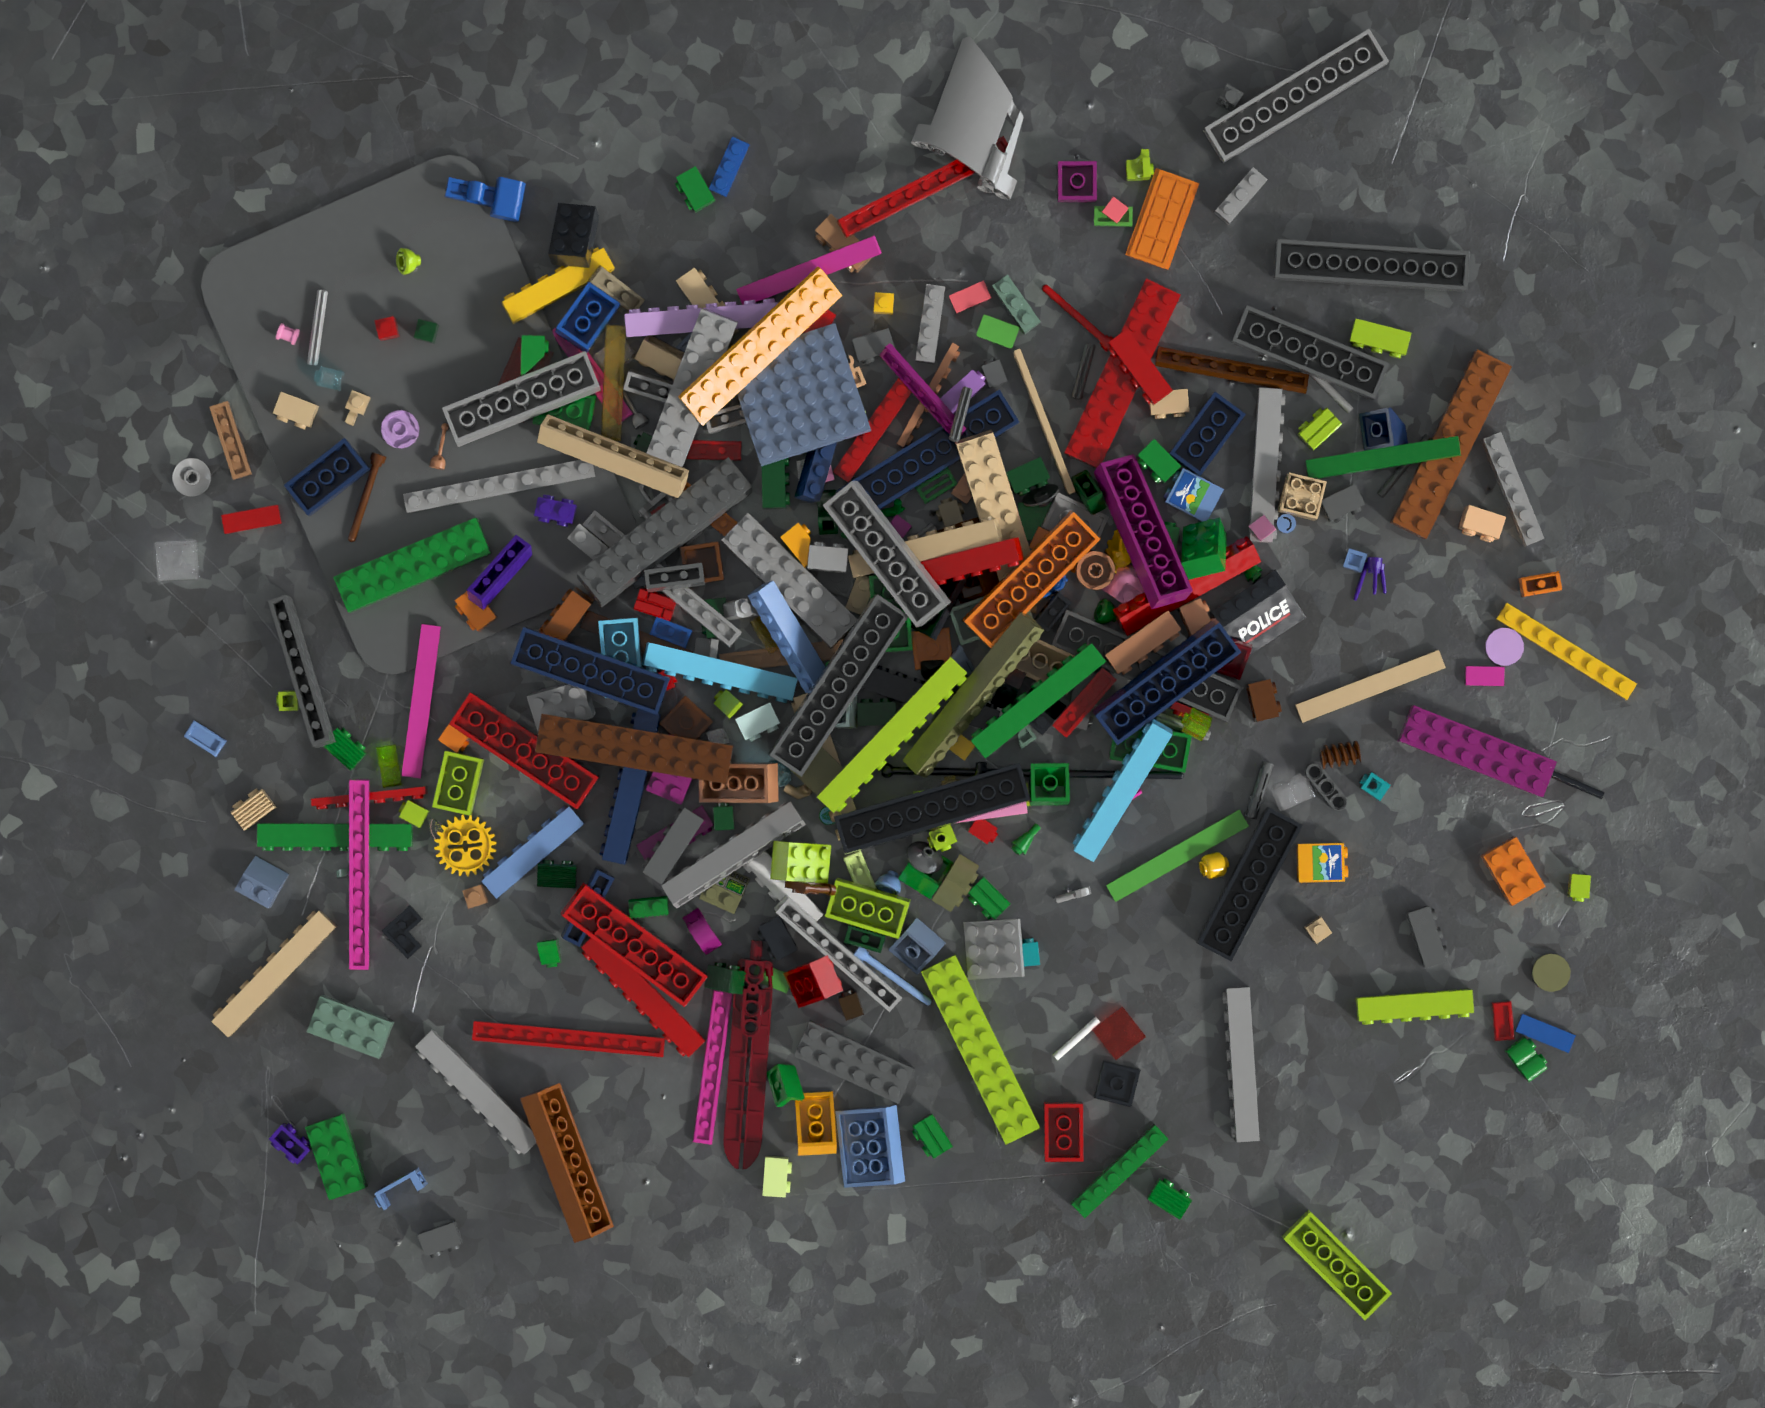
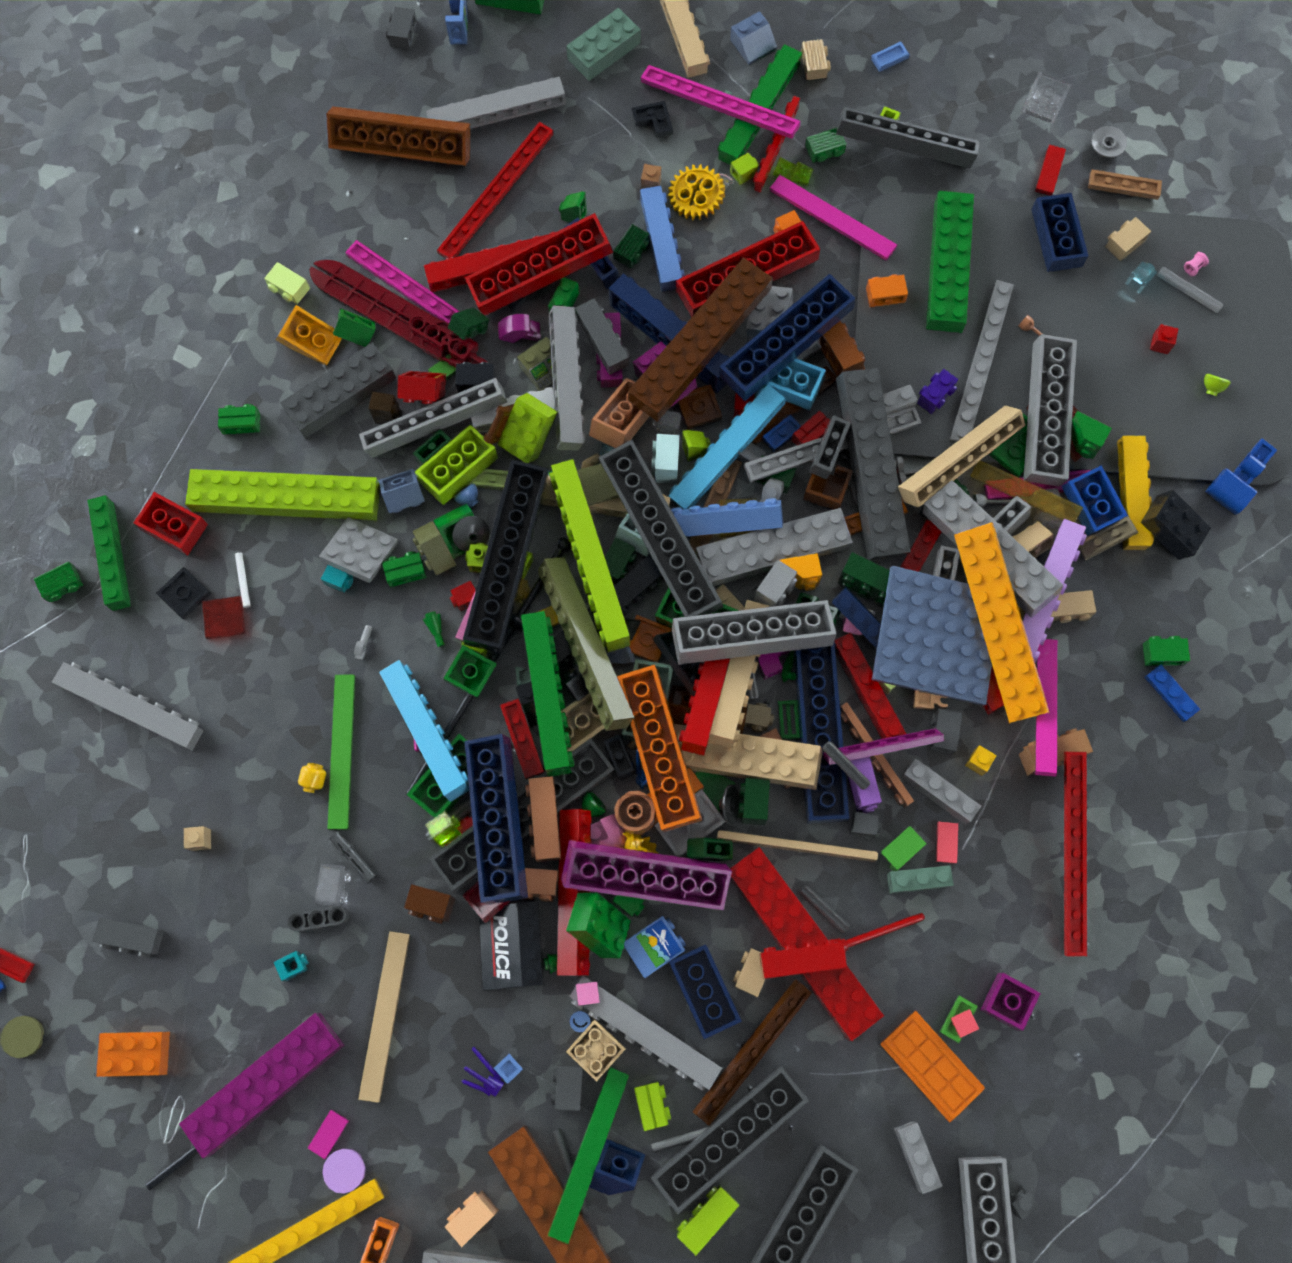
camera: 120 degrees right, 15 degrees down
tan plate [345,390,371,426] -> none
reddish brown piece [348,452,386,542] -> none
lavender tile [381,410,420,449] -> none
dark green brick [414,319,439,344] -> none
lime brick [432,751,484,816] -> none
dark purple brick [467,535,532,610] -> none
dark green brick [713,803,735,831] -> none
medium blue slope [835,1105,905,1188] -> none
light blue piece [854,947,932,1005] -> none
light grey panel [911,36,1024,200] -> none
lime brick [1125,149,1154,181] -> none
green brick [1136,439,1181,484] -> none
black brick [1196,807,1303,962] -> none
panel [1296,843,1348,883] -> none
reddish brown piece [1320,741,1361,769] -> none
lime brick [1355,989,1474,1025] -> none
lime brick [1567,874,1591,902] -> none

